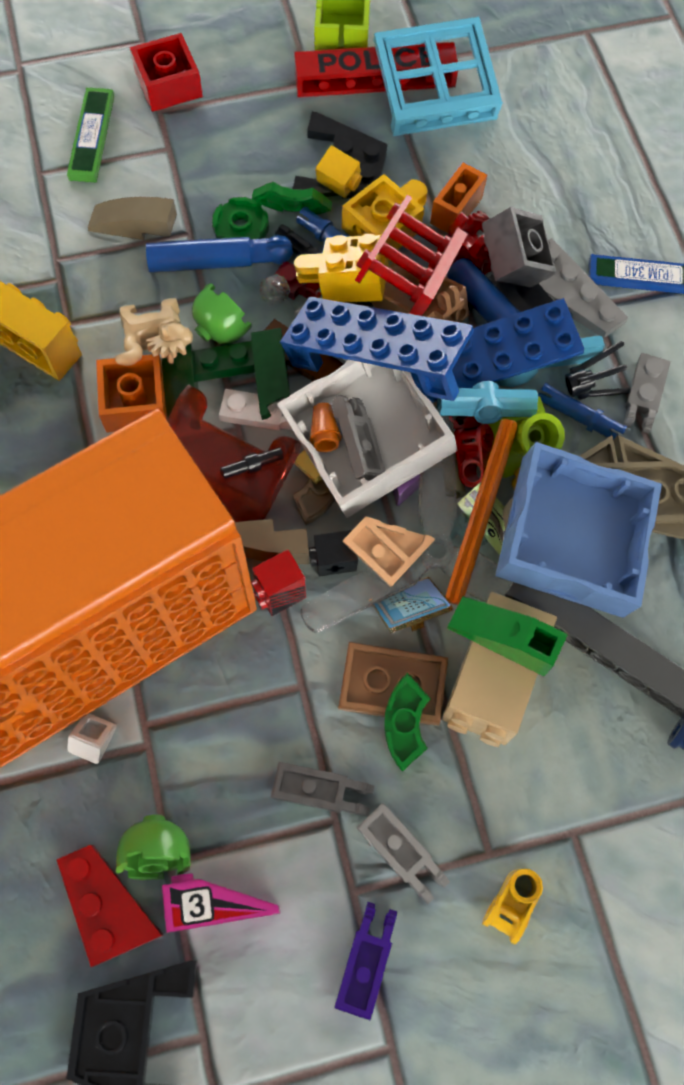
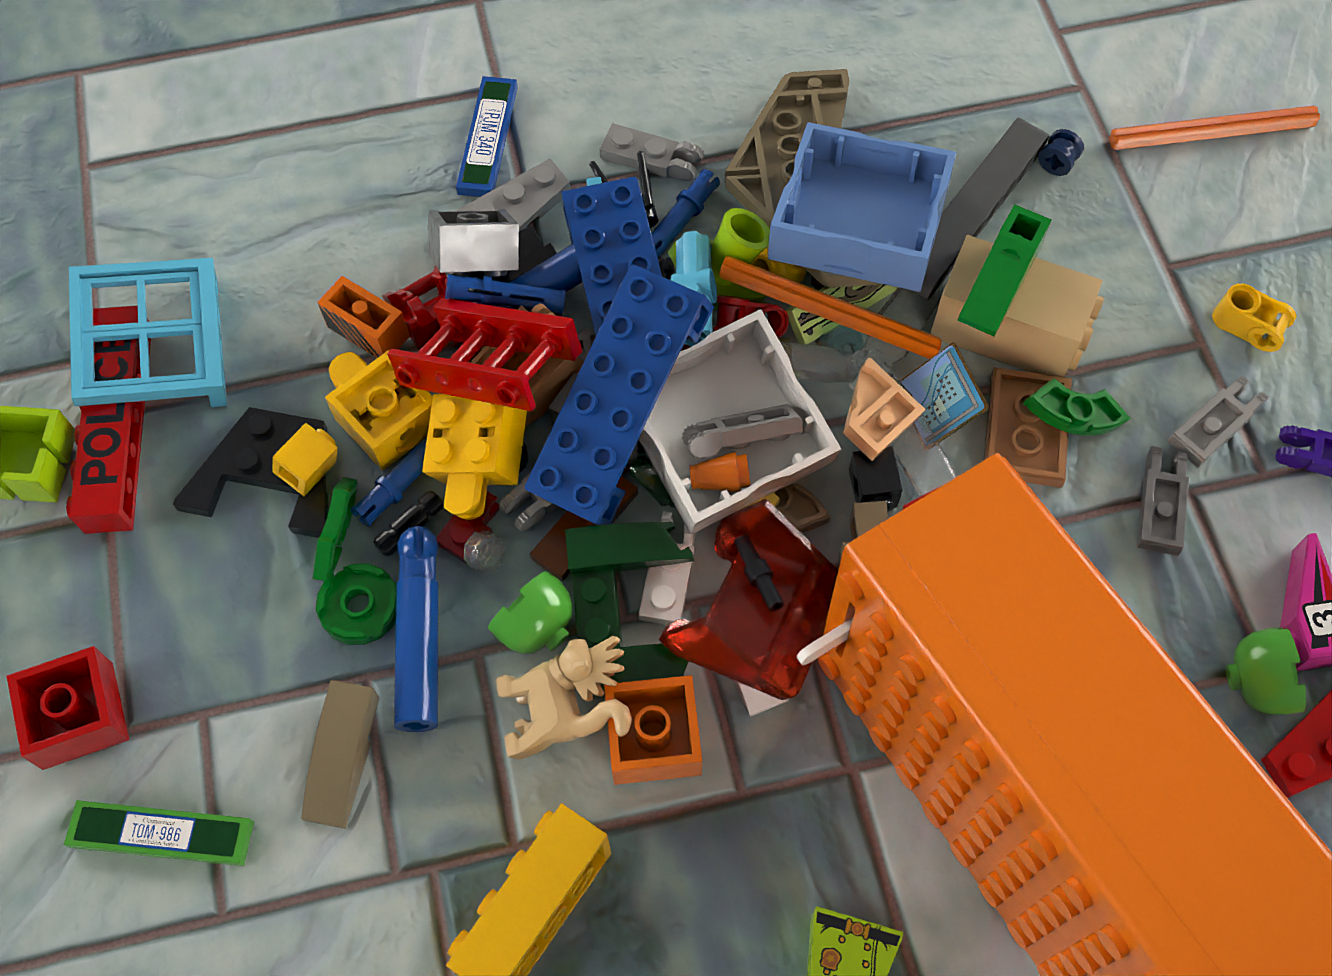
camera: 85 degrees left, 5 degrees down
none -> blue pin [445,274,566,315]

